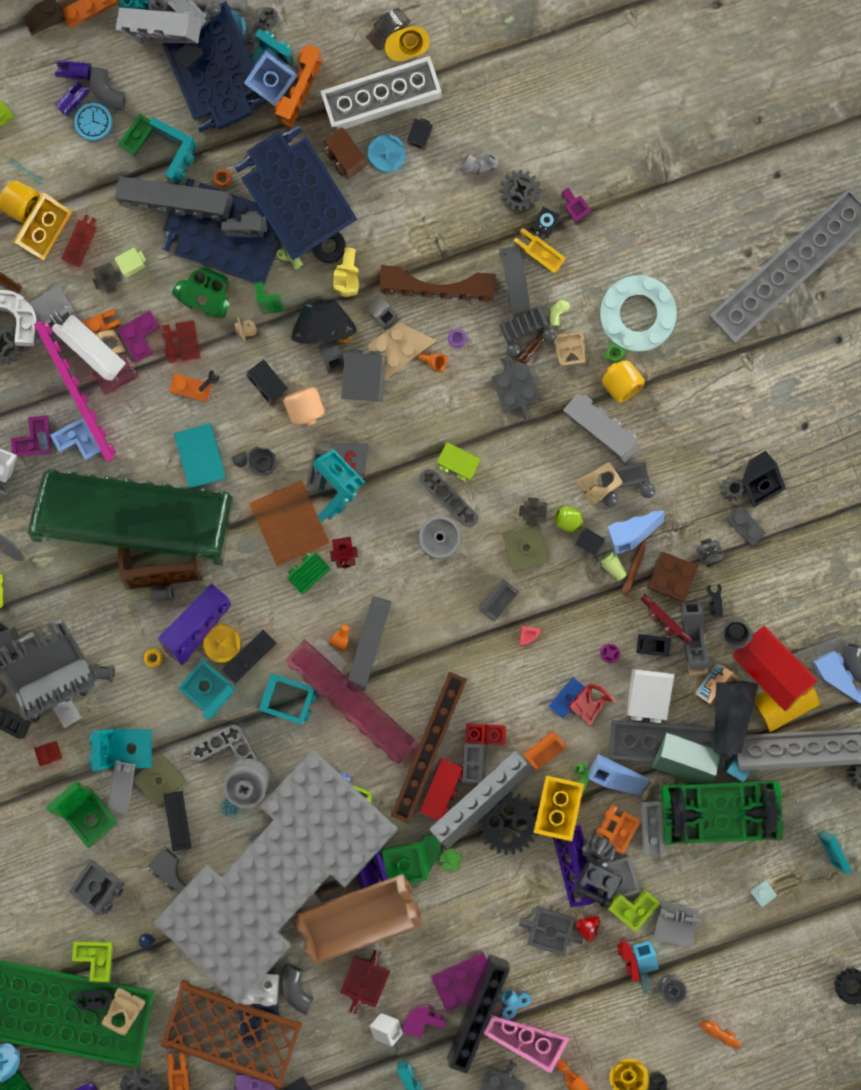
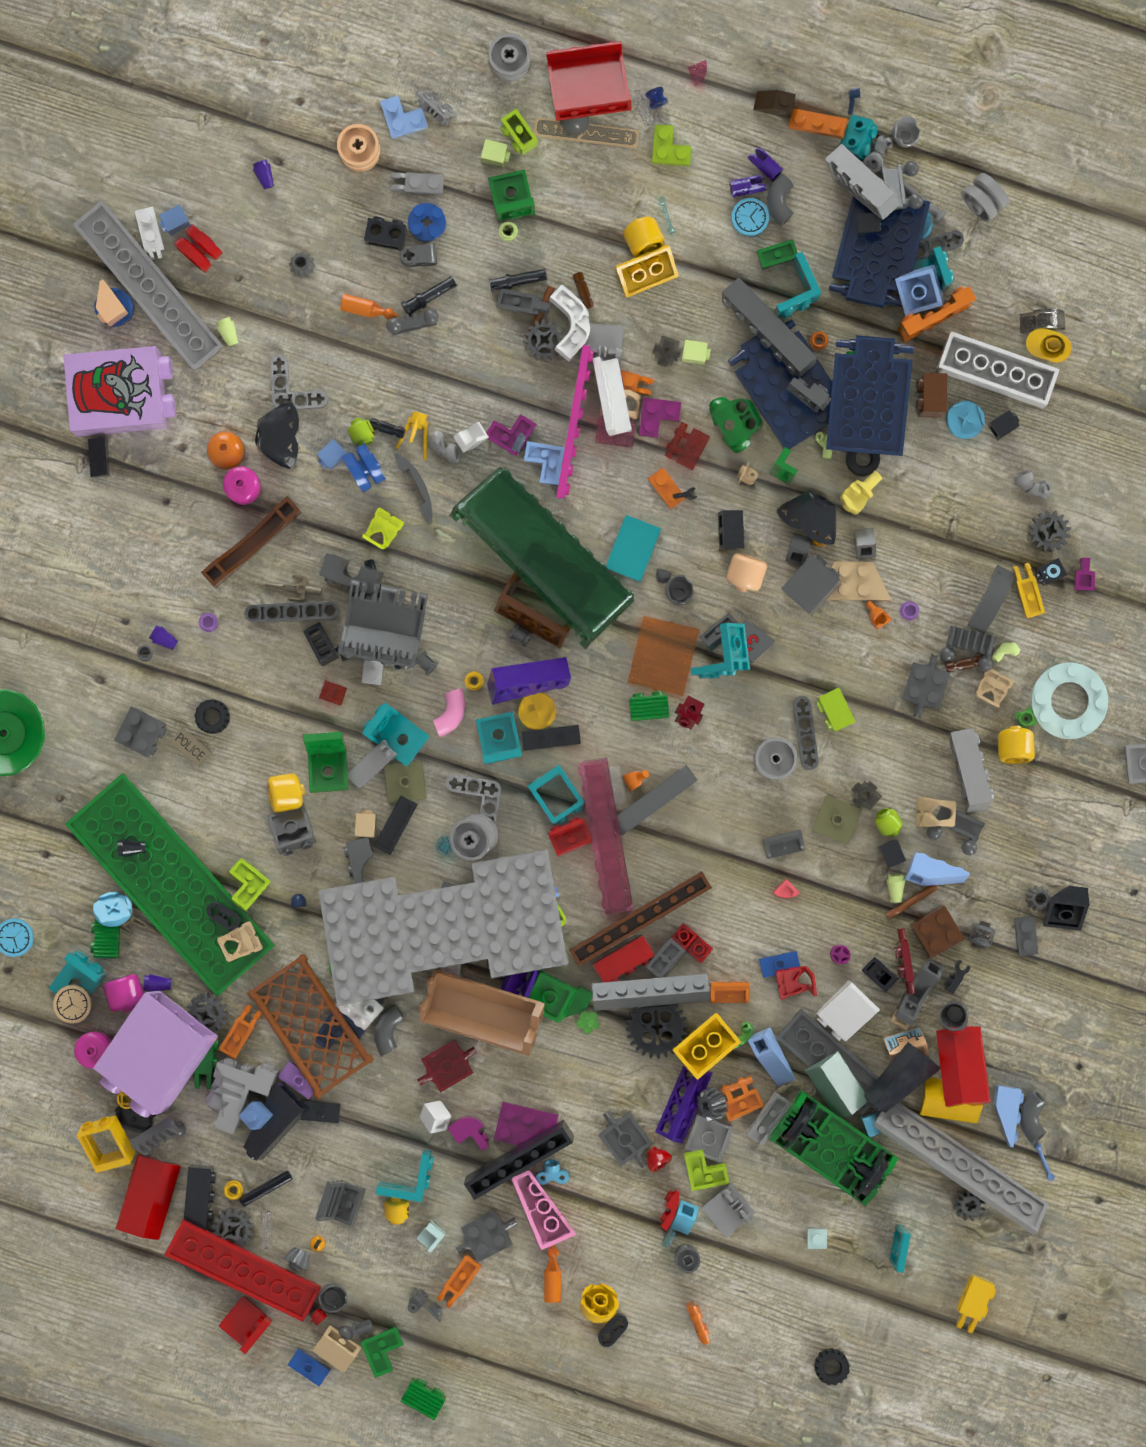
camera: 30 degrees right, 0 degrees up
clear red hinge [61,214,97,268] -> none
reddish brown arch [379,265,496,302] -> none
black plate [573,861,621,909] -> none
none -> yellow head [267,773,305,812]
none -> tan brick [355,810,377,837]
none -> bright pink cylinder [433,688,466,737]
none -> red bracket [548,818,593,857]

